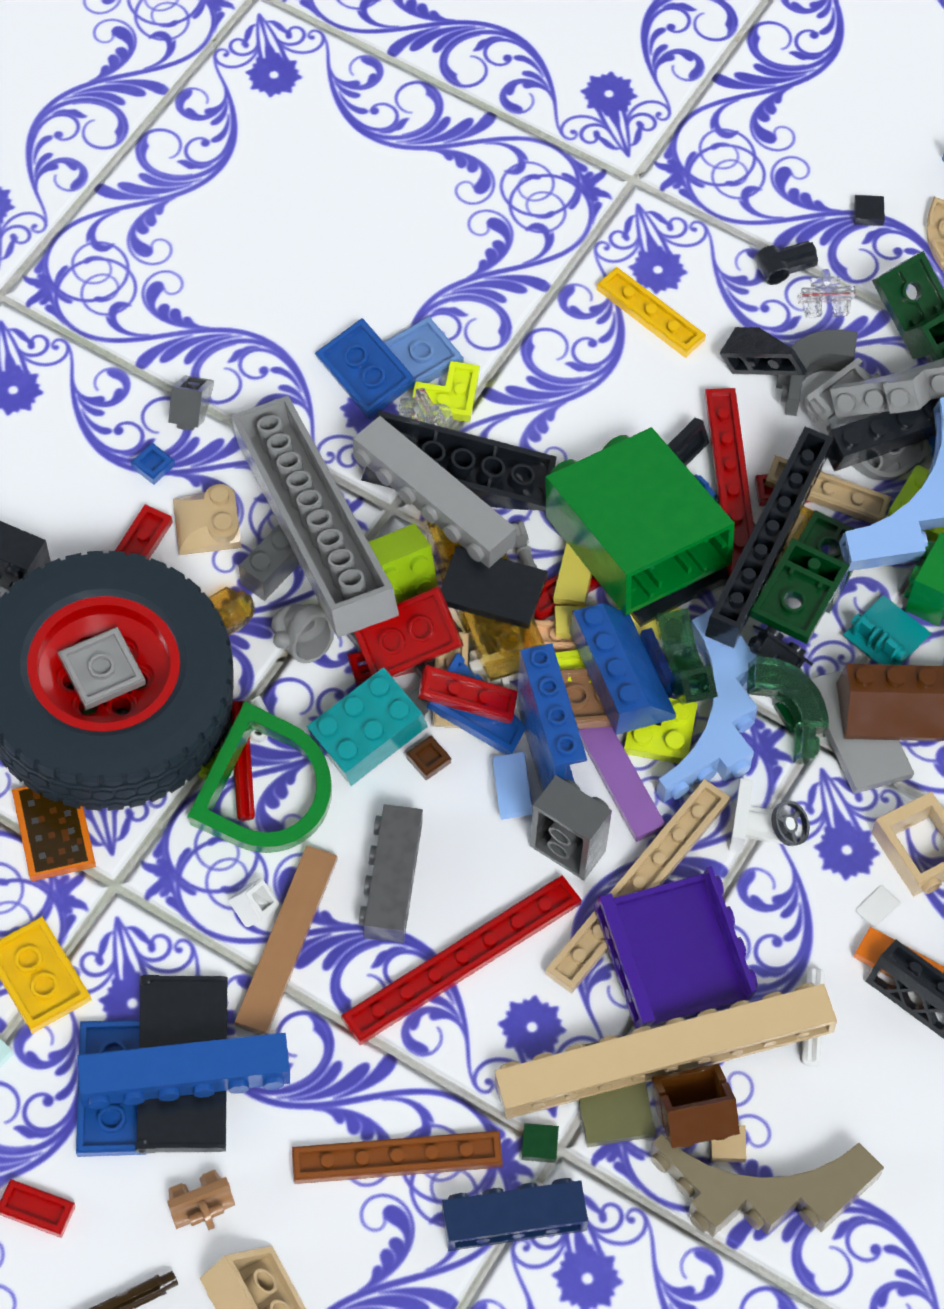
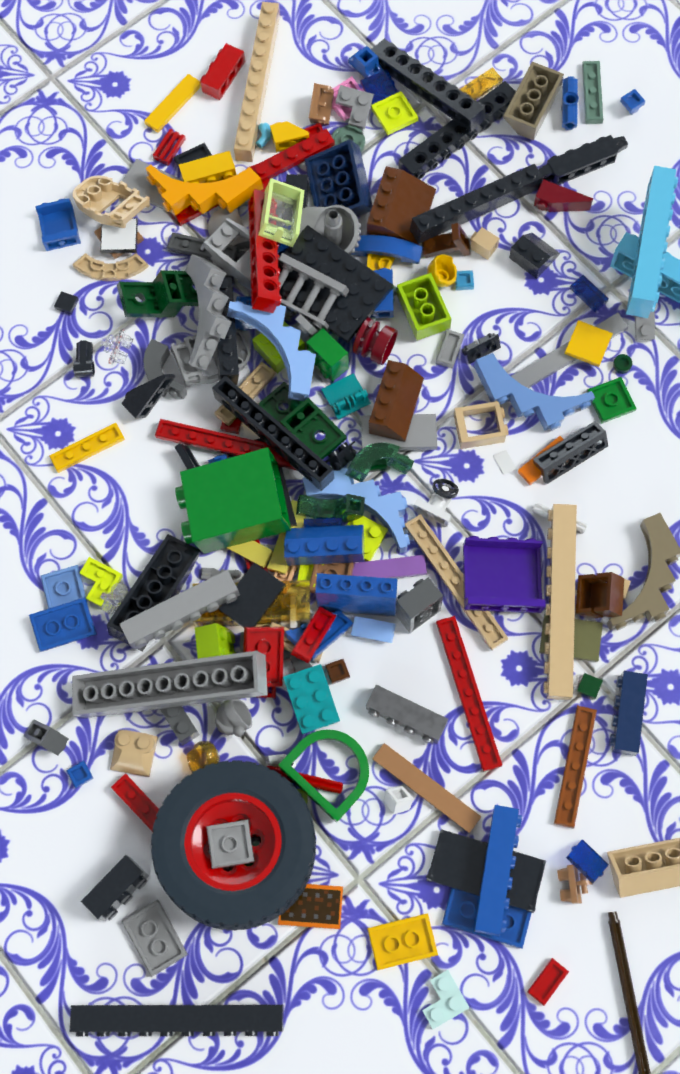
camera: 65 degrees left, 10 degrees up
none -> clear blue piece [566,839,609,884]

